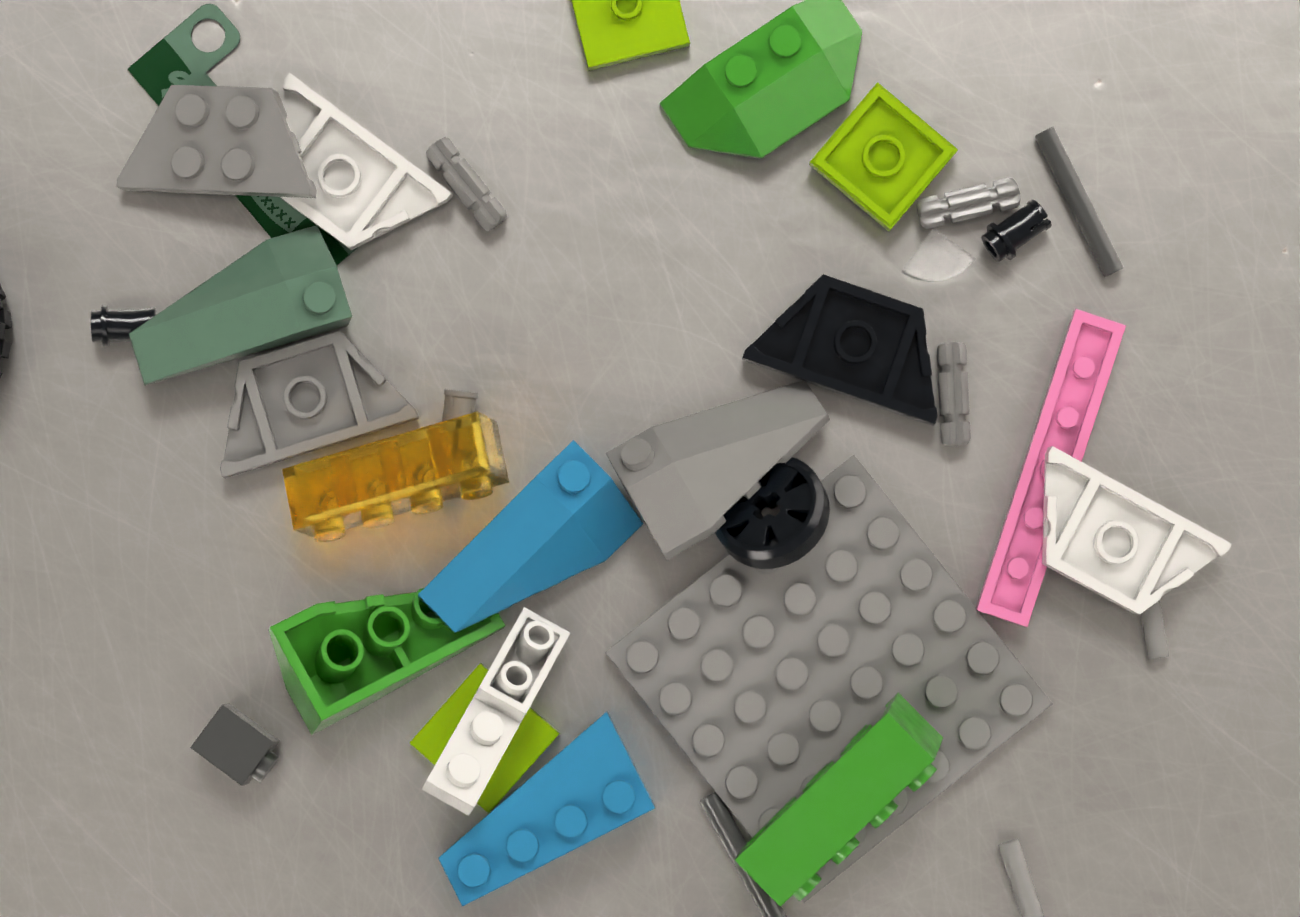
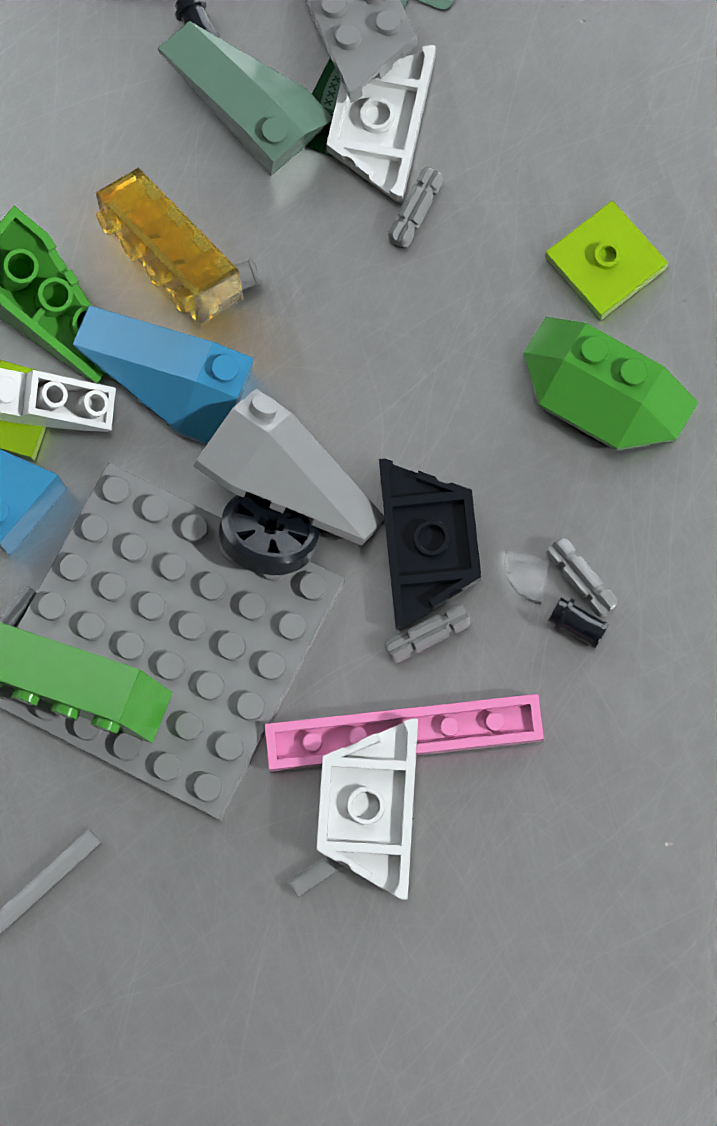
camera: 75 degrees right, 10 degrees down
light grey wing [220,331,419,478] -> none
lime plate [809,82,958,232] -> none
dark grey piece [1035,127,1124,277] -> none

